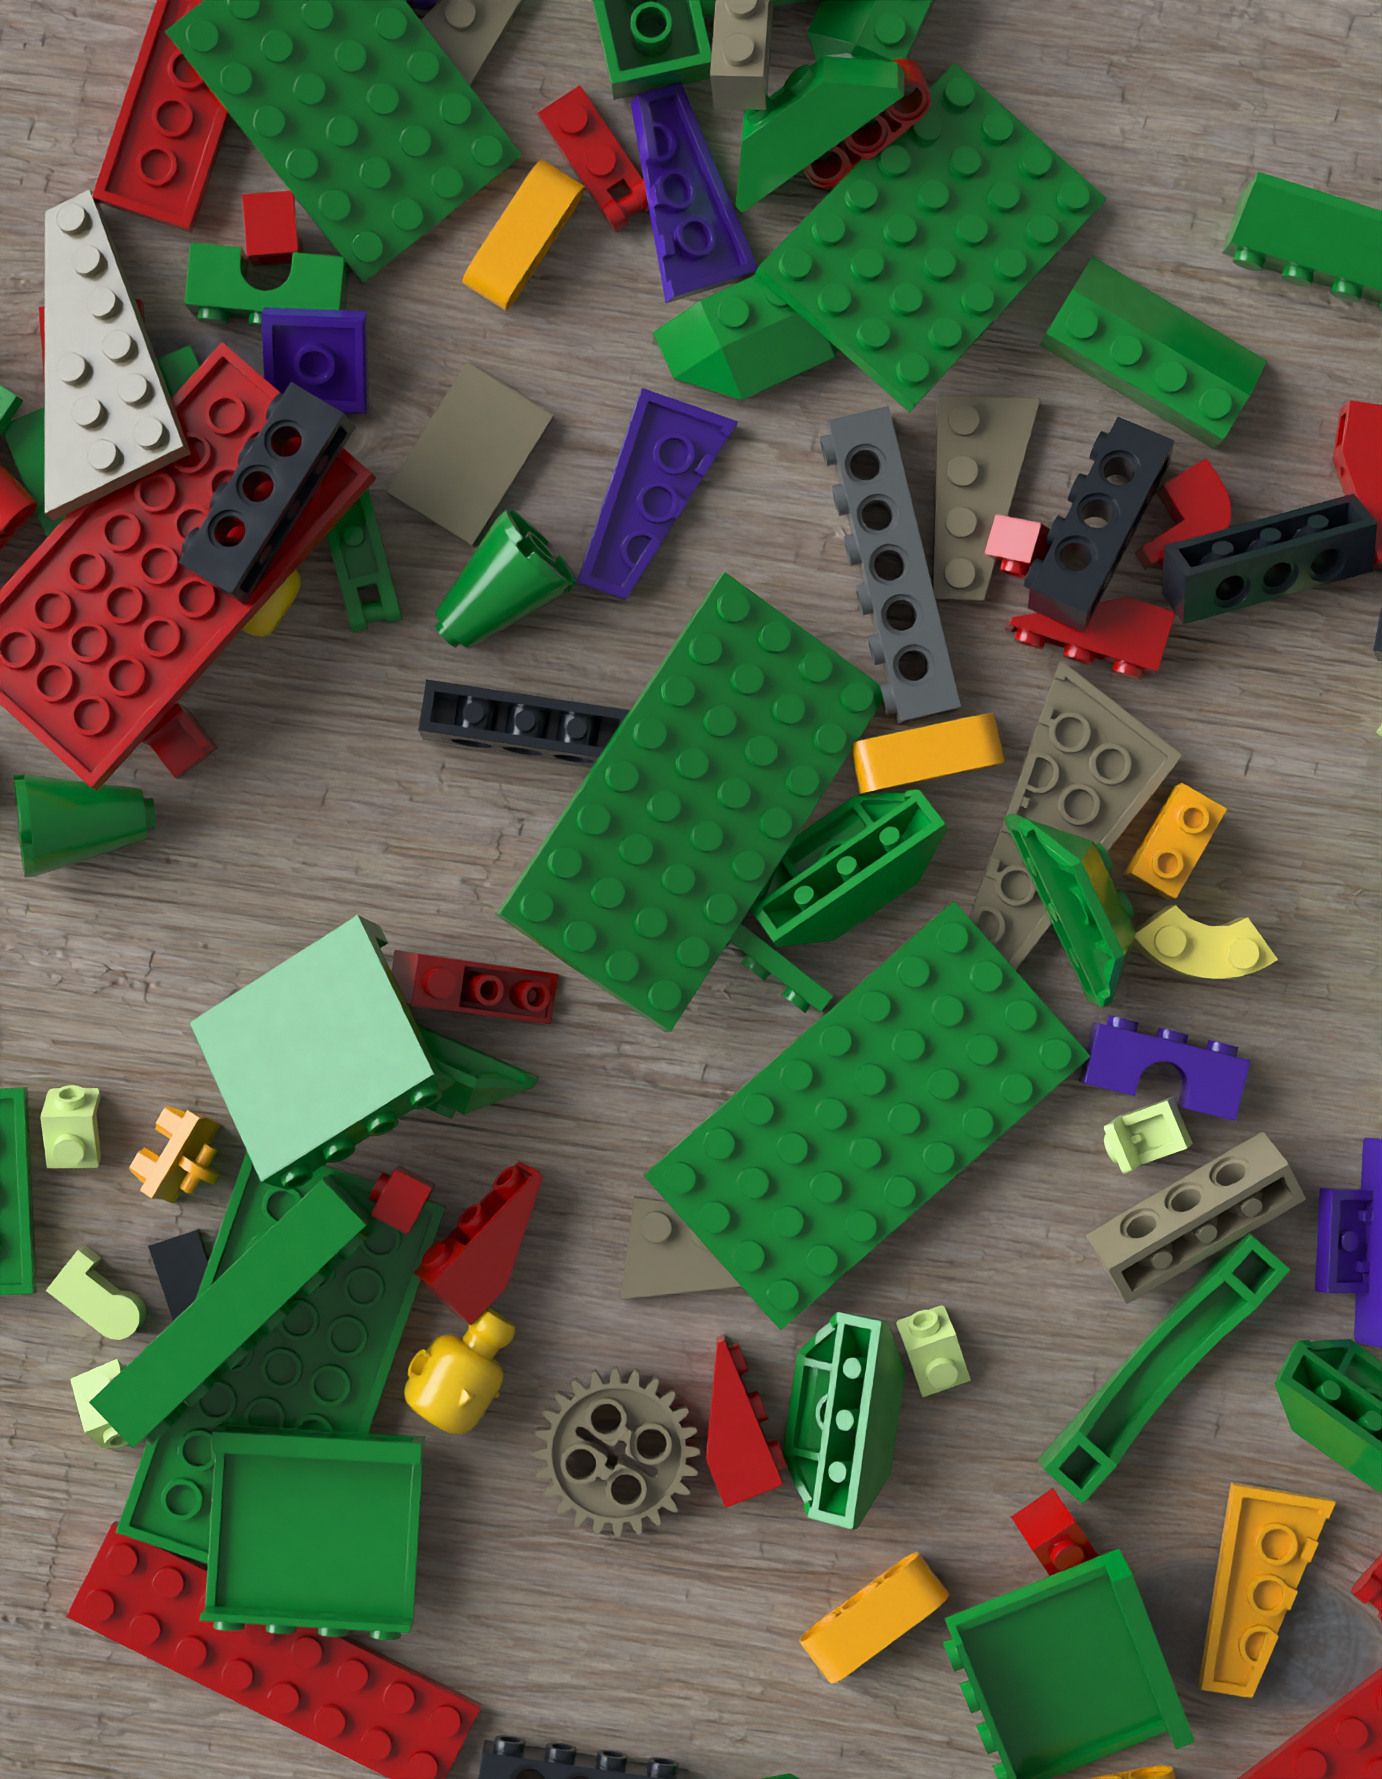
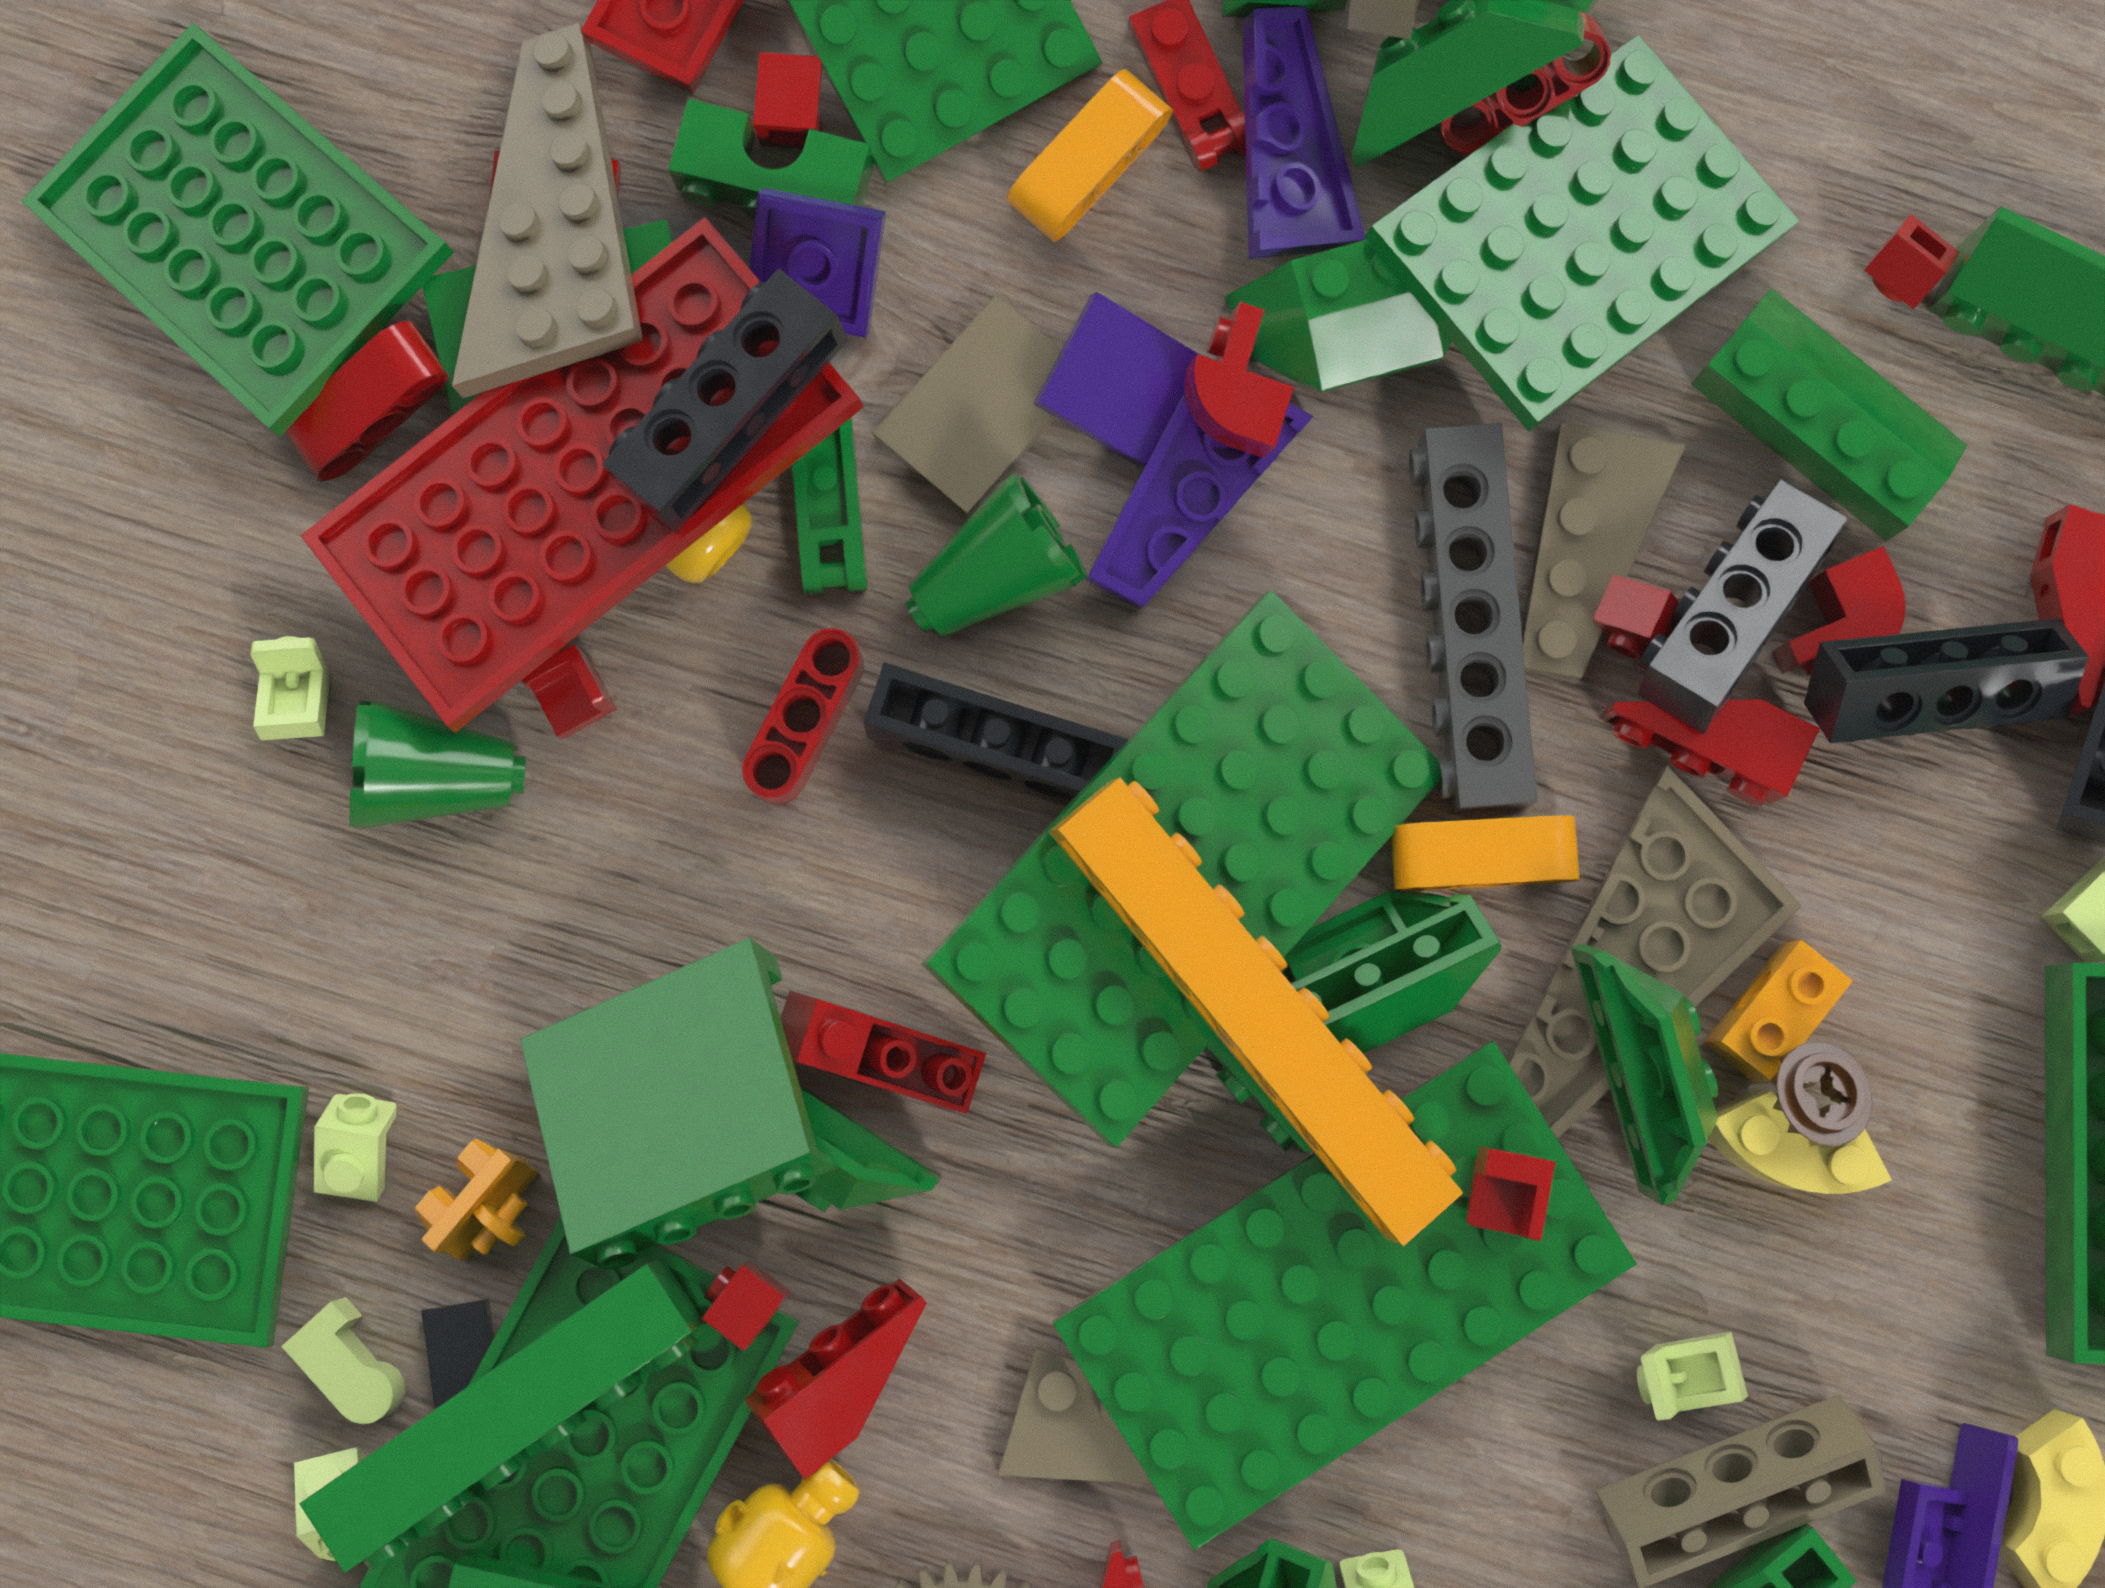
camera: 15 degrees right, 5 degrees down
dark purple arch [1079,1015,1250,1121] -> none
none -> red beam [742,628,864,805]
none -> dark purple tile [1033,292,1200,467]
none -> light orange brick [1049,777,1463,1246]
none -> red brick [1184,302,1294,458]
none -> red panel [1465,1146,1555,1241]
none -> gear [1769,1041,1872,1148]
none -> red plate [1864,214,1960,310]

